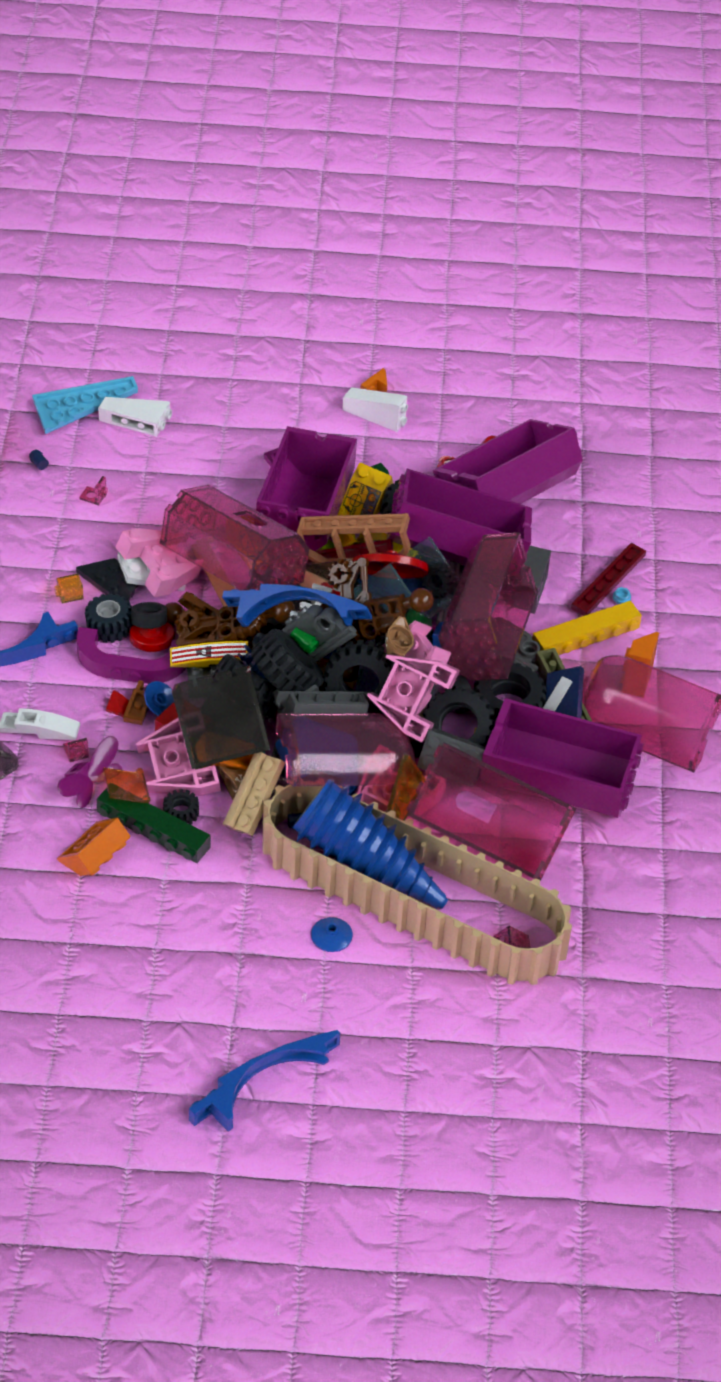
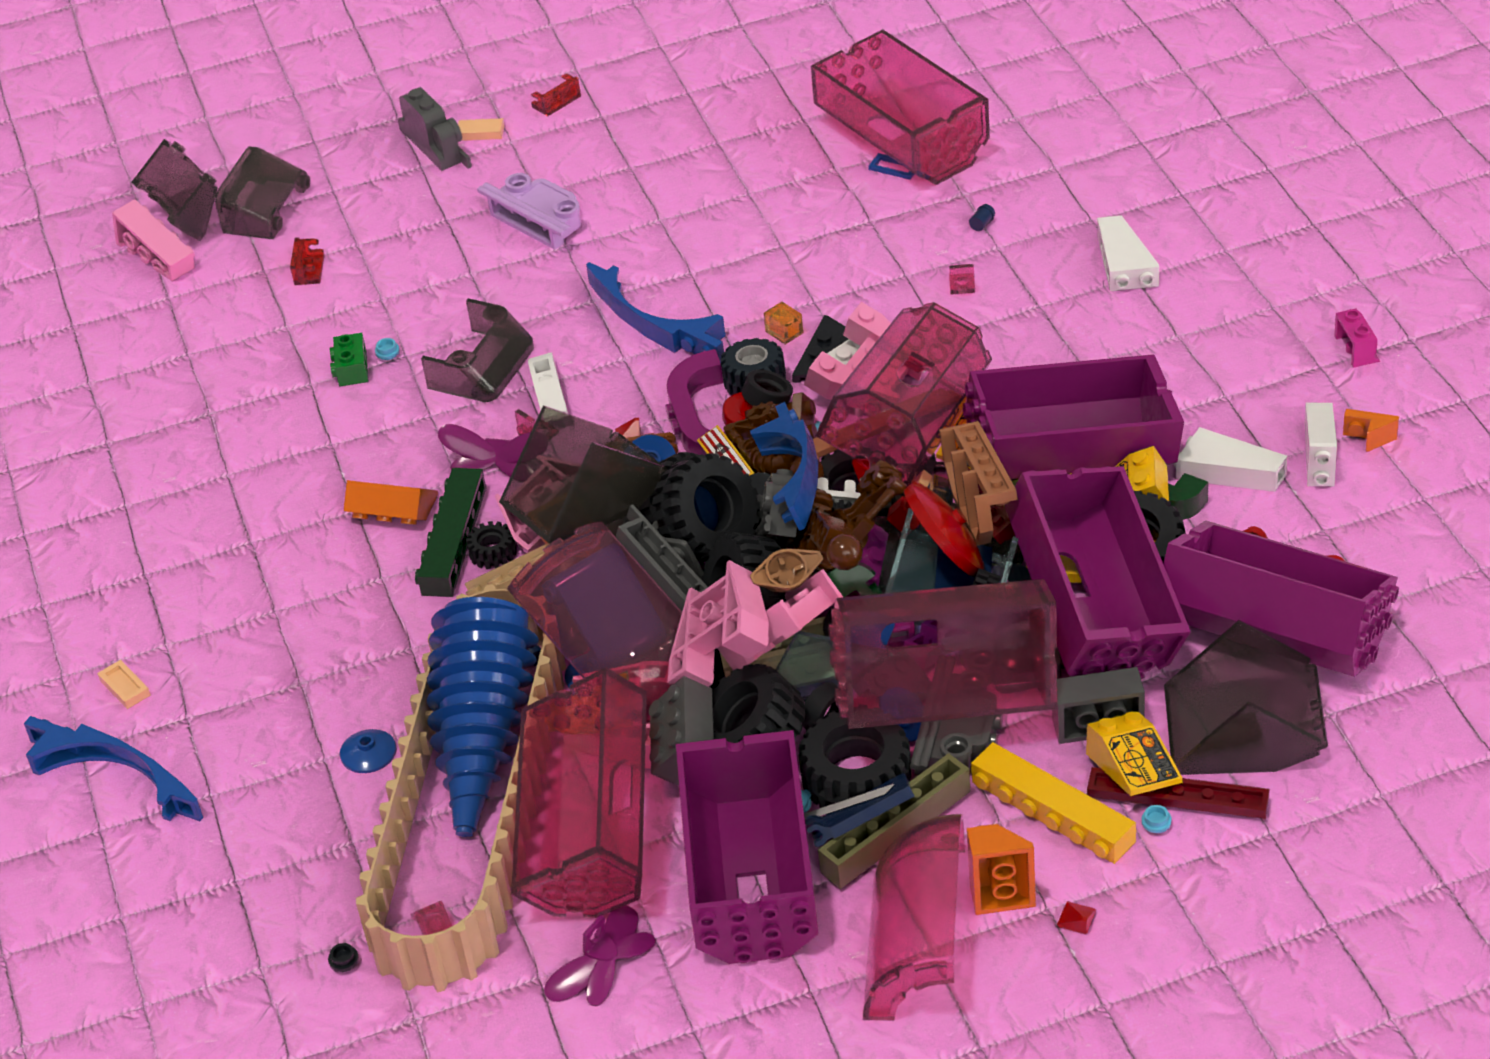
camera: 75 degrees right, 5 degrees down
medium azure wing [32,376,138,434] -> none
clear orange piece [103,767,151,803] -> none
green cone [290,627,319,654] -> none
none -> light nougat tile [97,660,151,709]
none -> black plate [328,943,359,972]
none -> magenta piece [544,905,656,1006]
none -> red slope [1057,901,1096,935]
none -> yellow slope [1086,712,1182,796]
none -> clear smoke windscreen [1164,620,1328,775]
none -> white slope [1173,427,1287,492]
none -> dark pink window [1334,308,1381,368]

